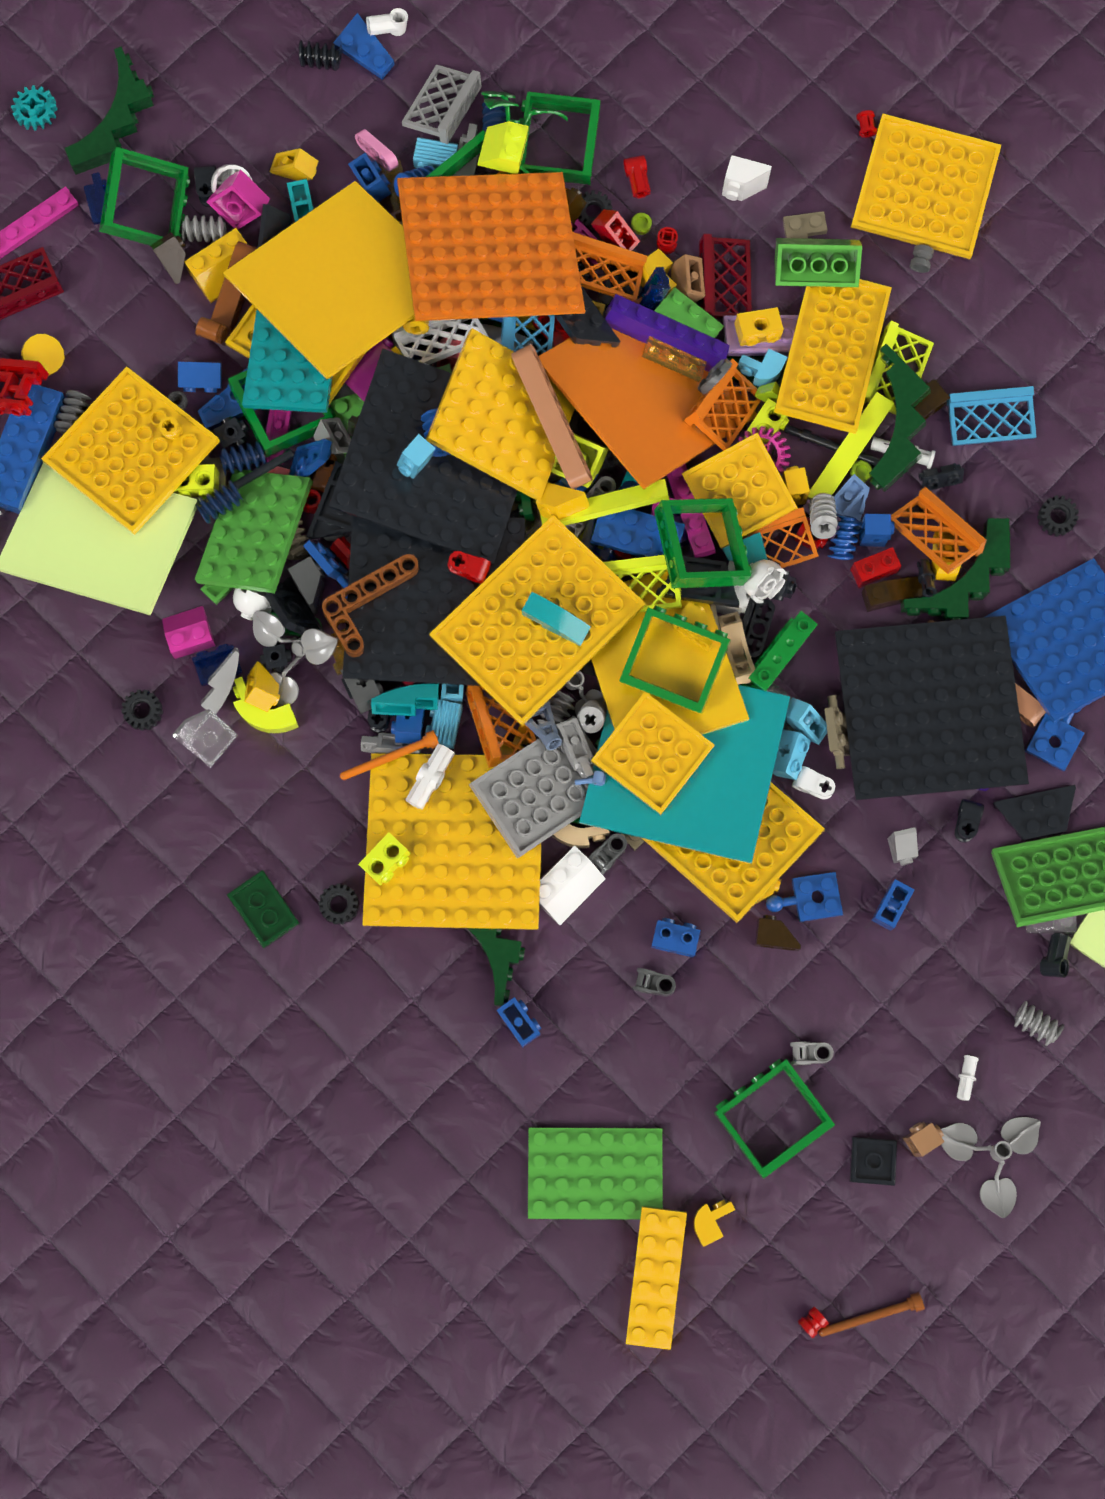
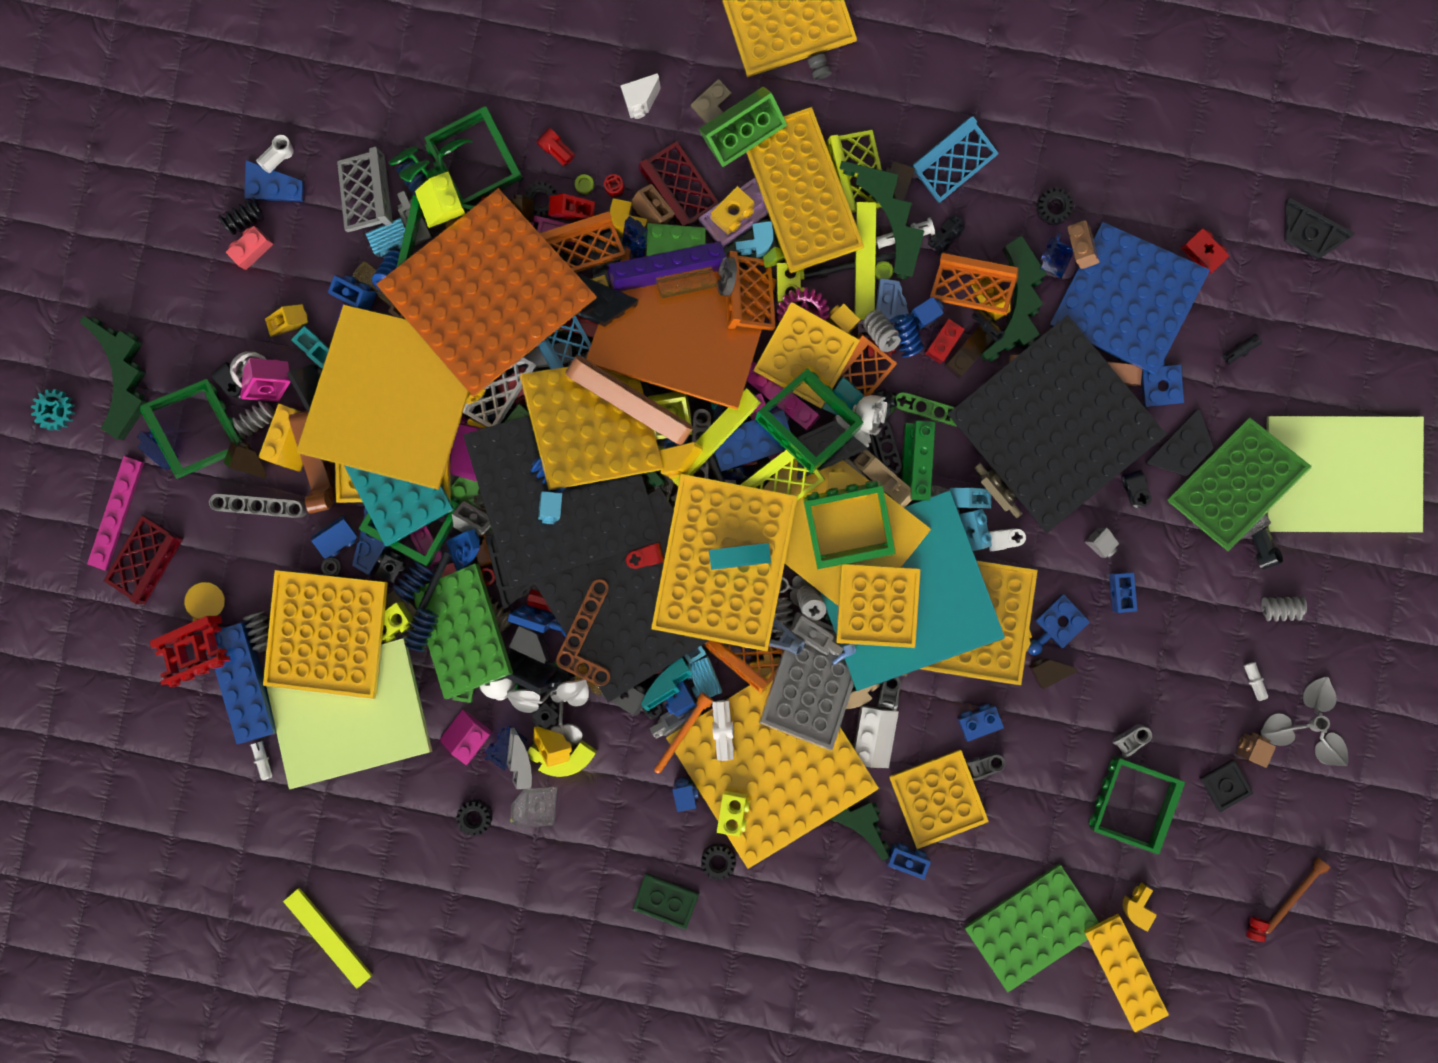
camera: 30 degrees left, 10 degrees up
yellow bush [159,417,180,439] -> none
bright pink beam [355,129,398,172] -> none
none -> light grey beam [209,494,307,518]
none -> coral brick [226,226,274,270]
none -> blue brick [672,777,699,812]
none -> yellow plate [889,749,989,849]
none -> bright green beam [895,392,957,427]
none -> clear blue bracket [1040,232,1074,278]
none -> medium nougat brick [1067,221,1100,269]

